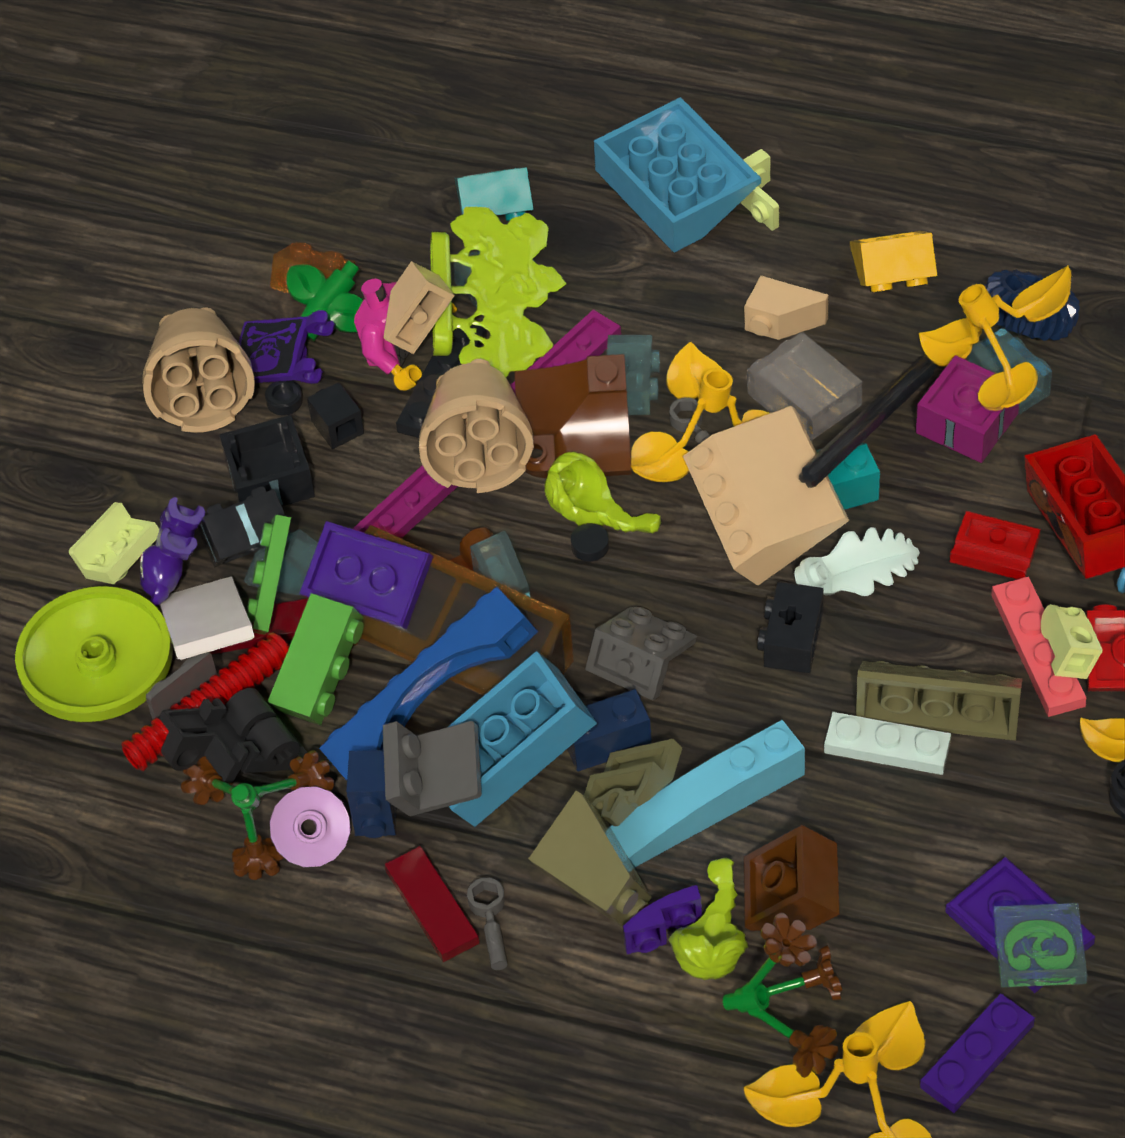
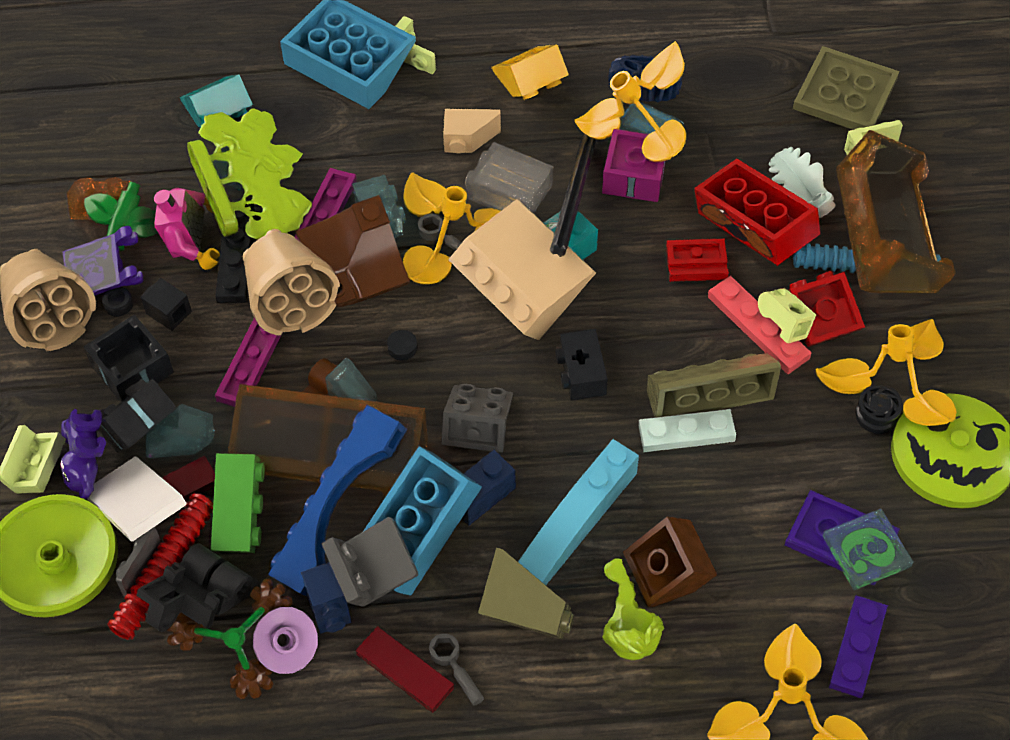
camera: 25 degrees left, 5 degrees up
bright green plate [246,515,291,635] -> none
dark purple tile [299,521,433,630] -> none
tan slope [384,261,455,354] -> none
lime hair [544,452,661,533] -> none
olive plate [584,739,682,826] -> none
dark purple slope [623,885,702,954] -> none
reddish brown plant [723,913,842,1078] -> none
light aqua plant [794,527,919,596] -> none

